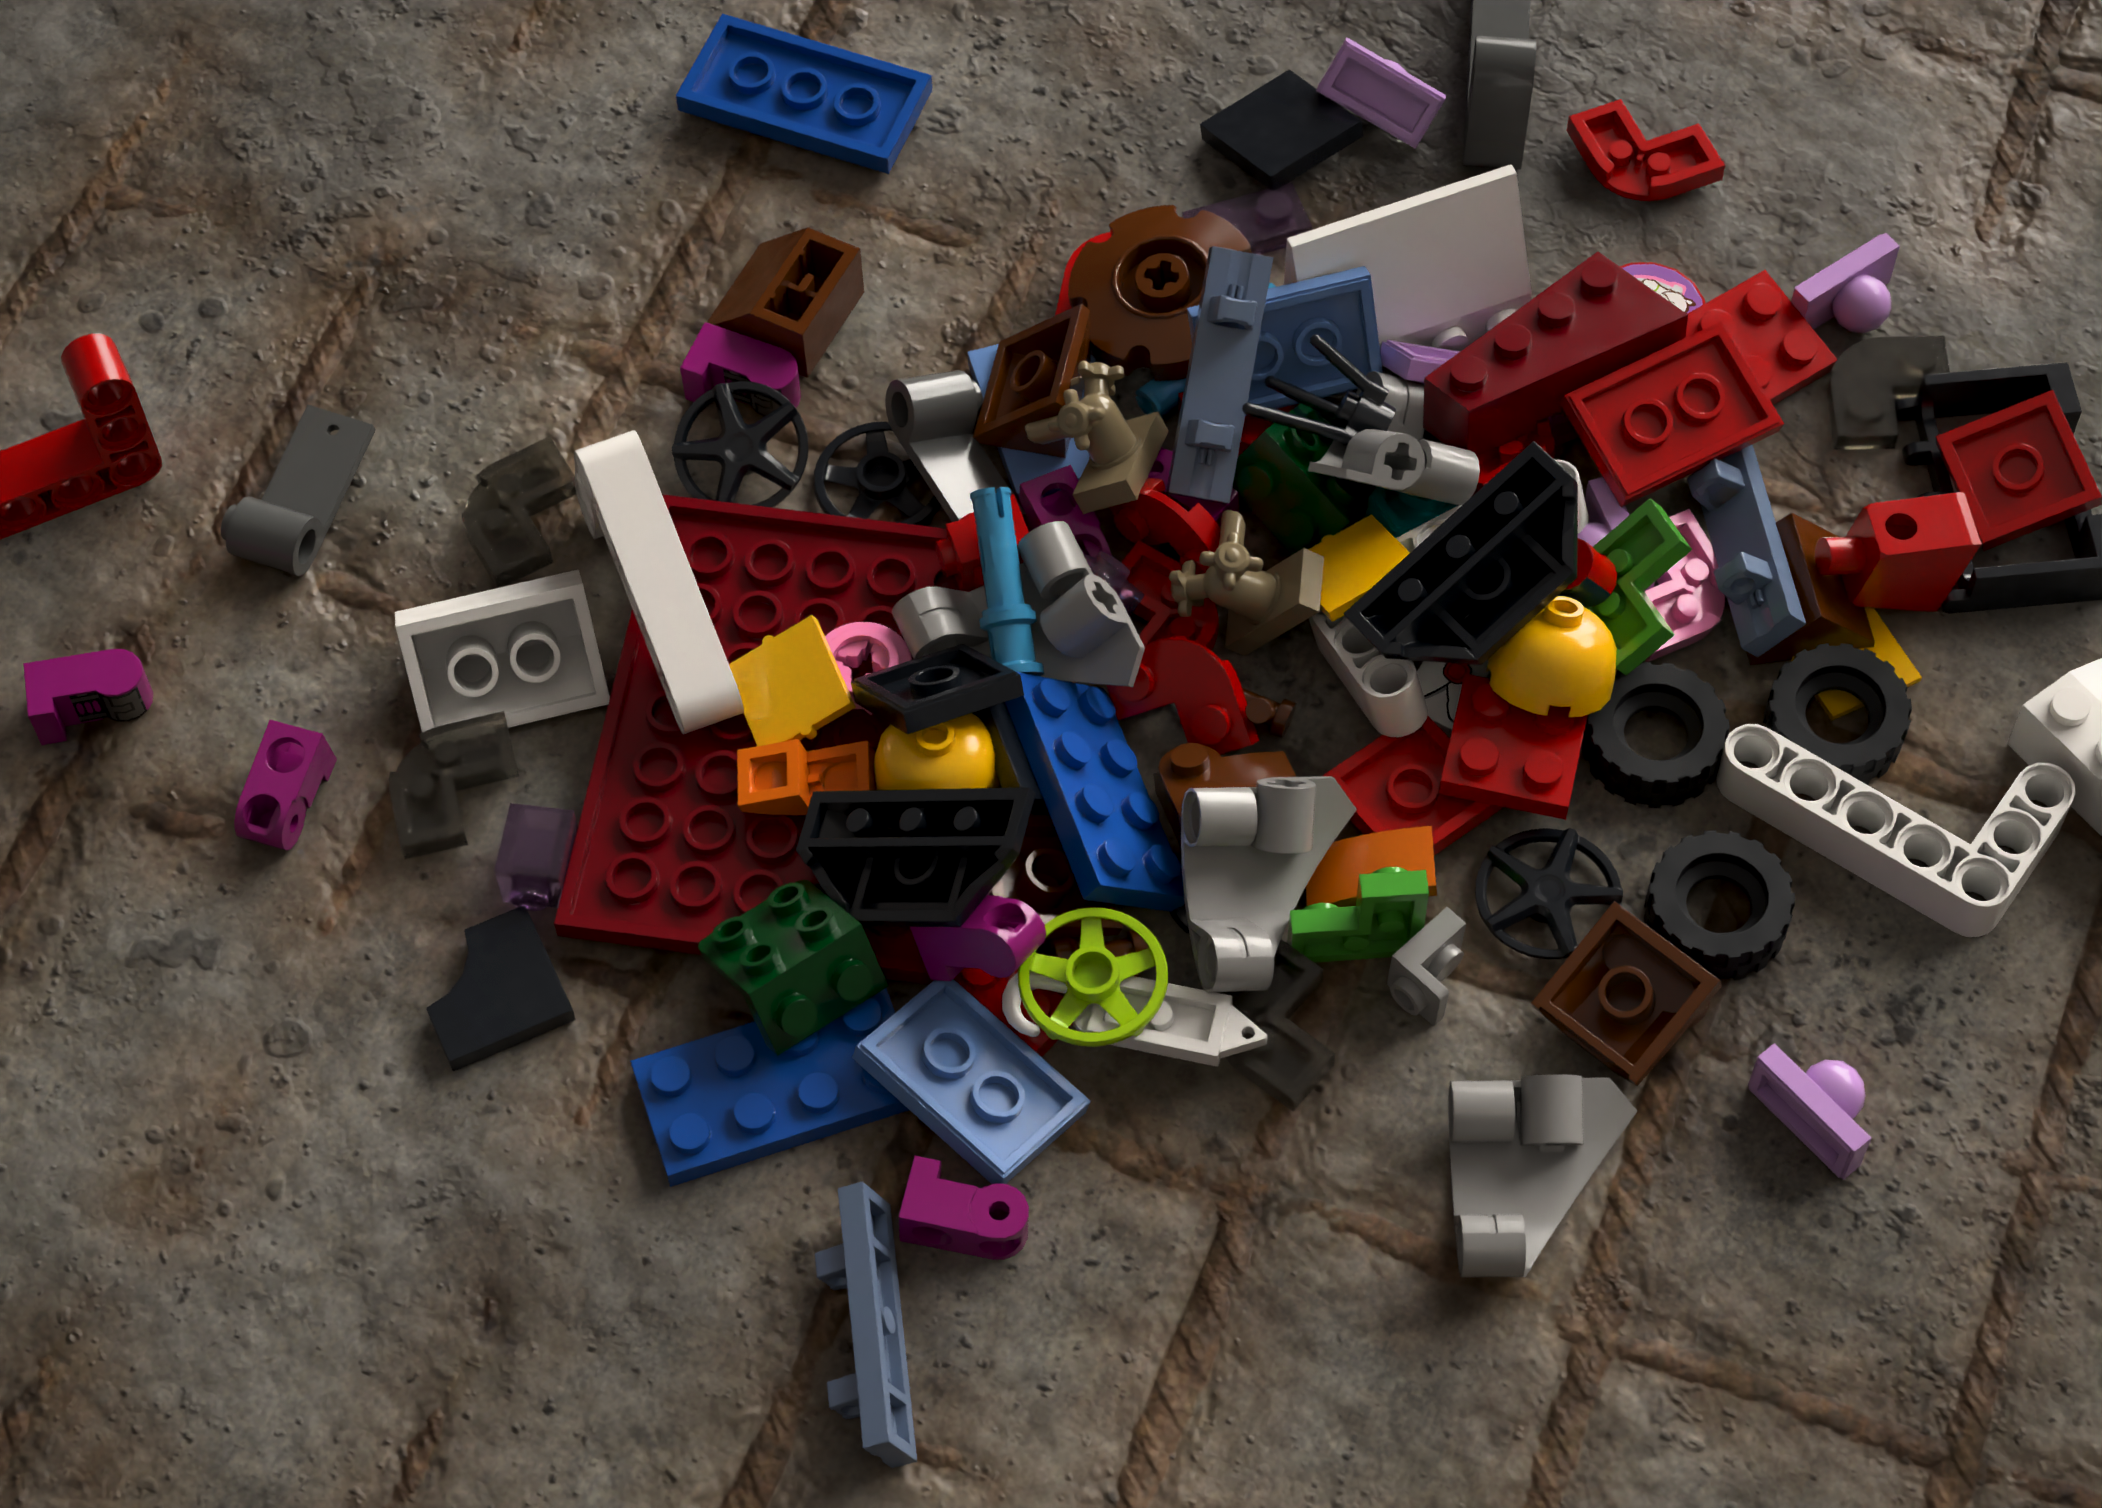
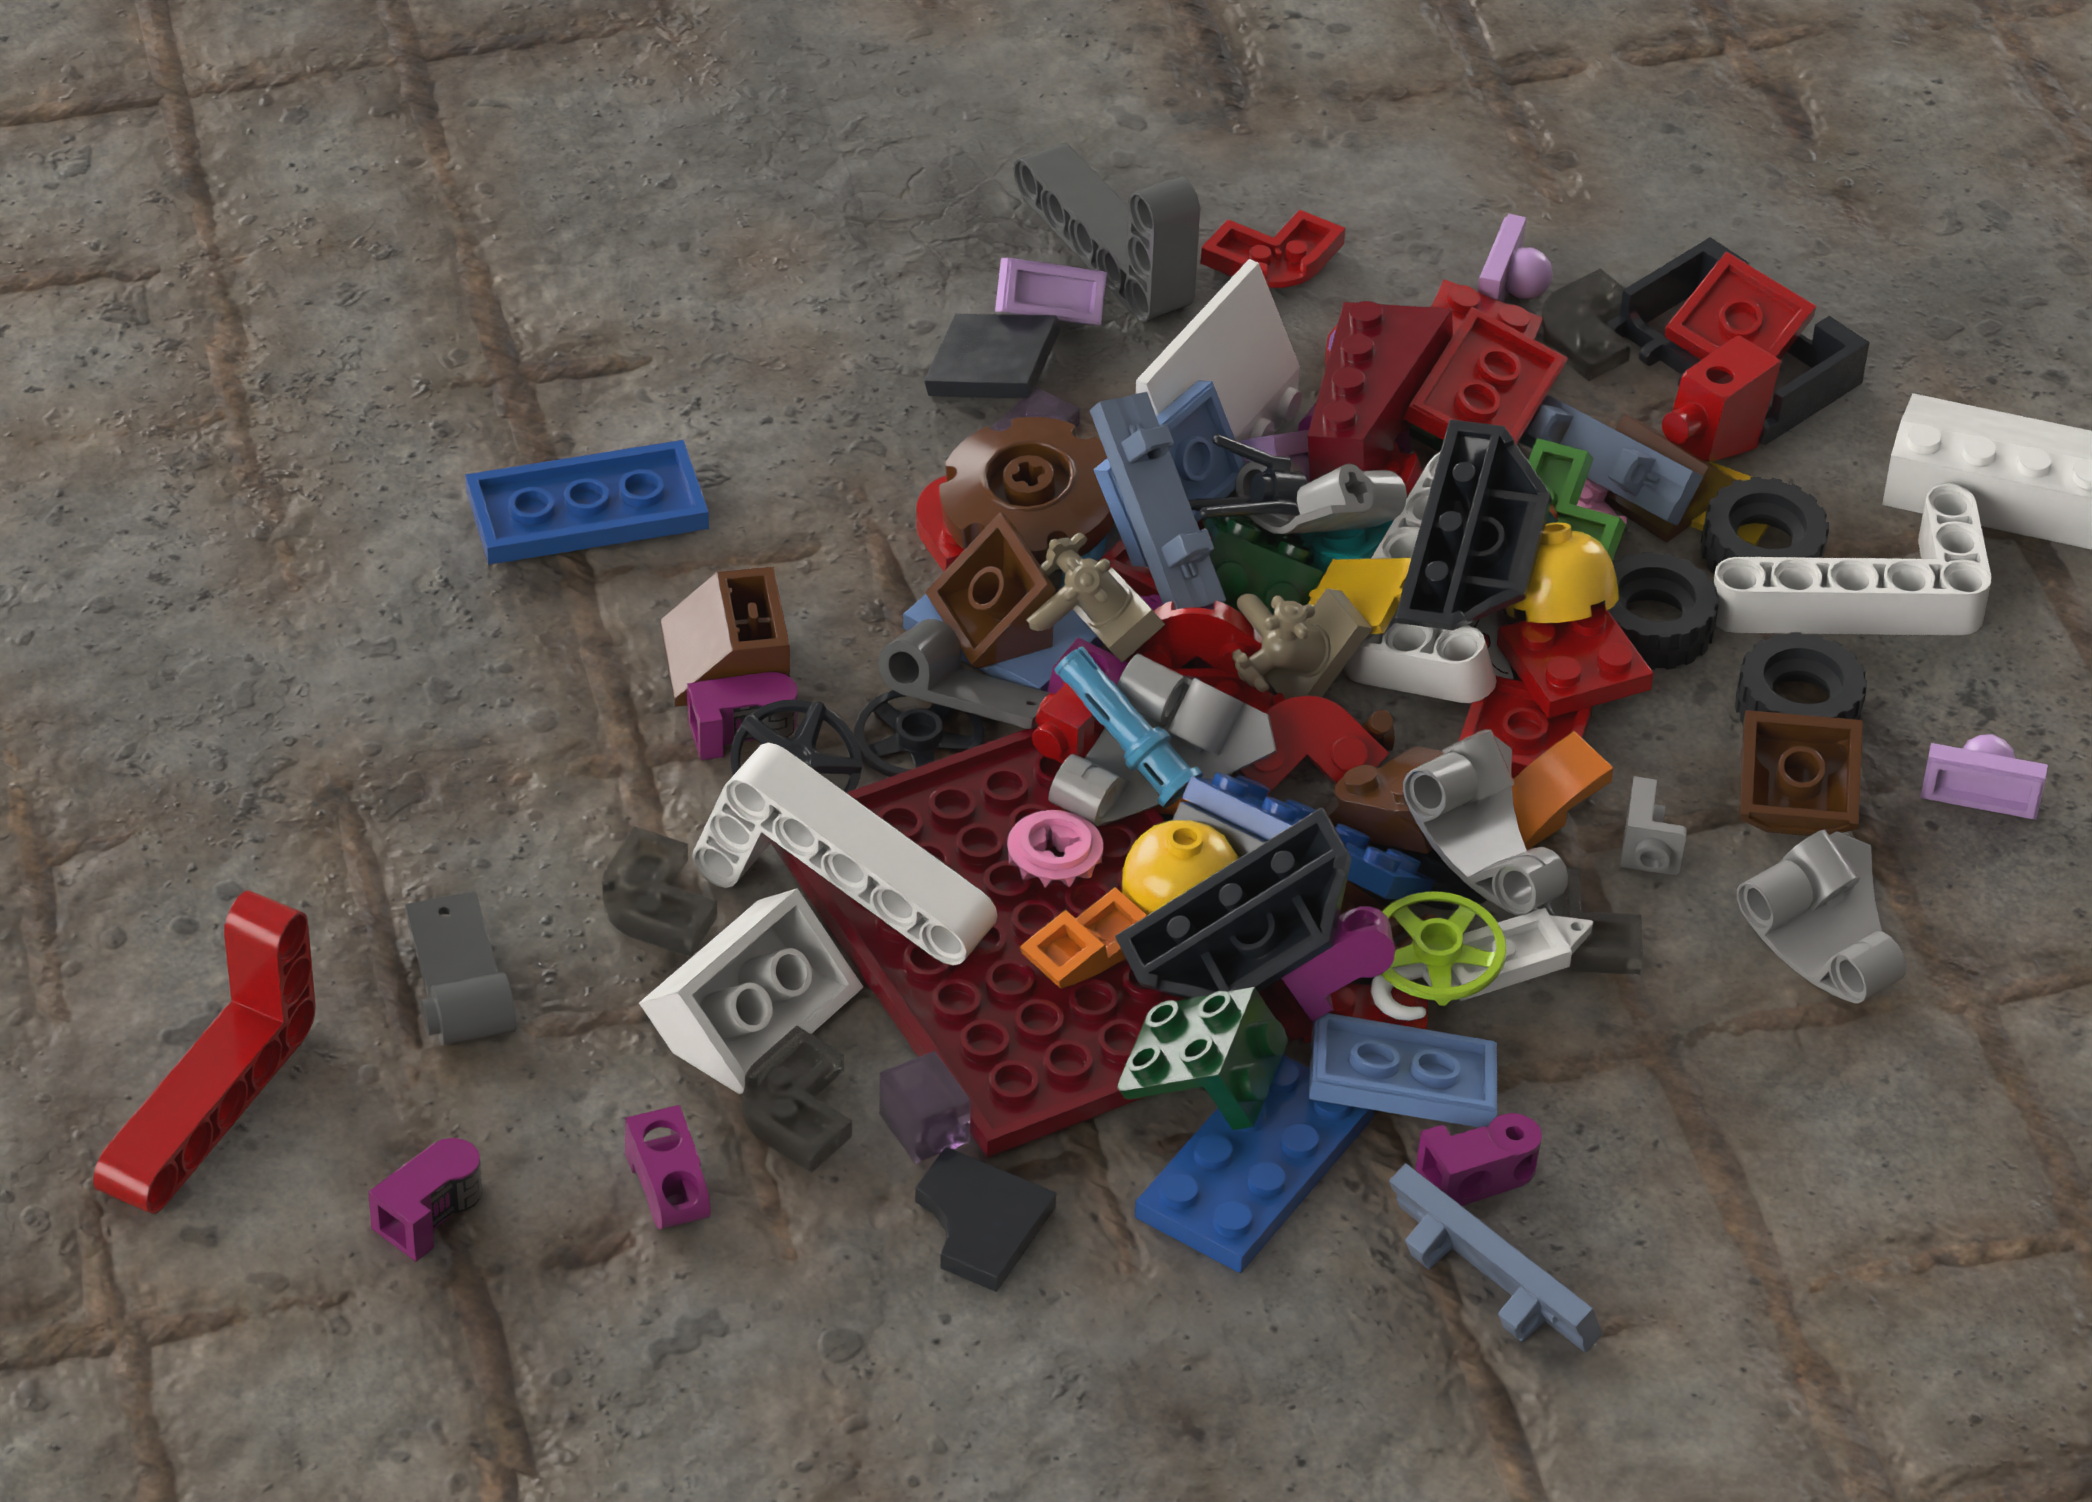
camera: 40 degrees left, 15 degrees down
yellow piece [729,615,856,746] -> none
black tile [851,644,1024,734] -> none
bright green plate [1287,867,1429,964] -> none
black wheel [1475,828,1623,959] -> none

